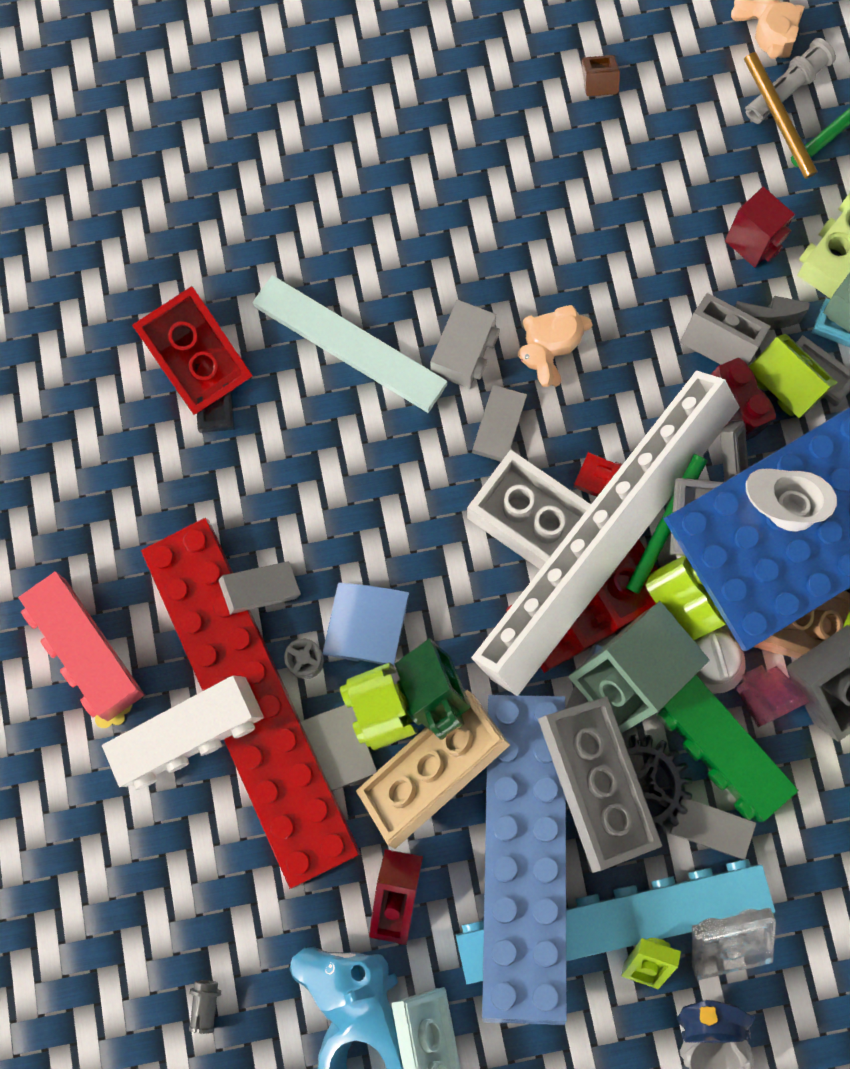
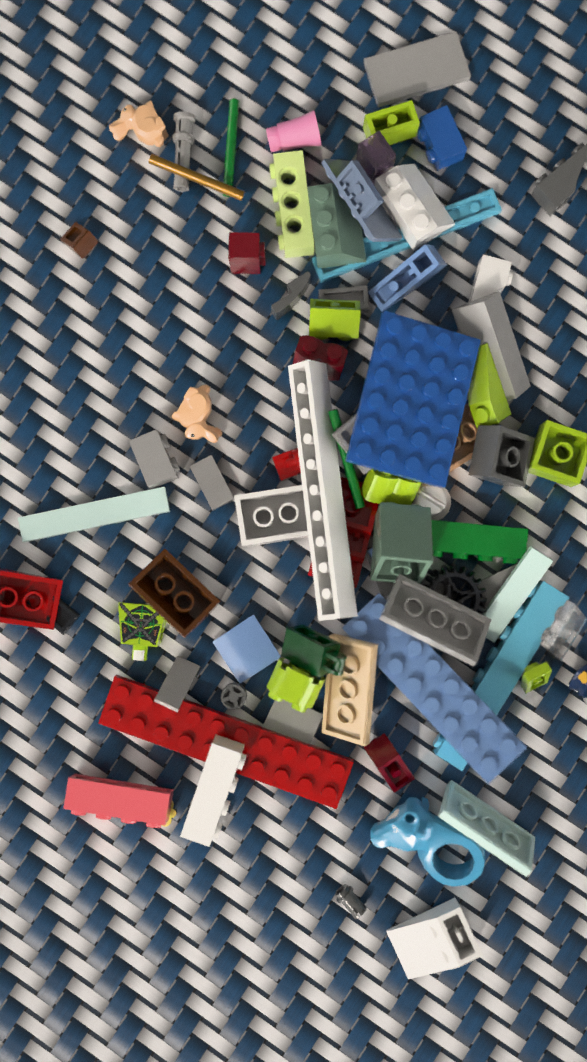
camera: 50 degrees left, 10 degrees up
light grey brick [680,293,771,366] -> none
light grey tile [720,421,748,482] -> none
clear pink slope [736,665,809,727] -> none
white piece [746,469,837,532] -> none
none -> torso [118,602,166,661]
none -> reddish brown slope [128,549,220,638]
none -> light aqua tile [481,546,553,643]

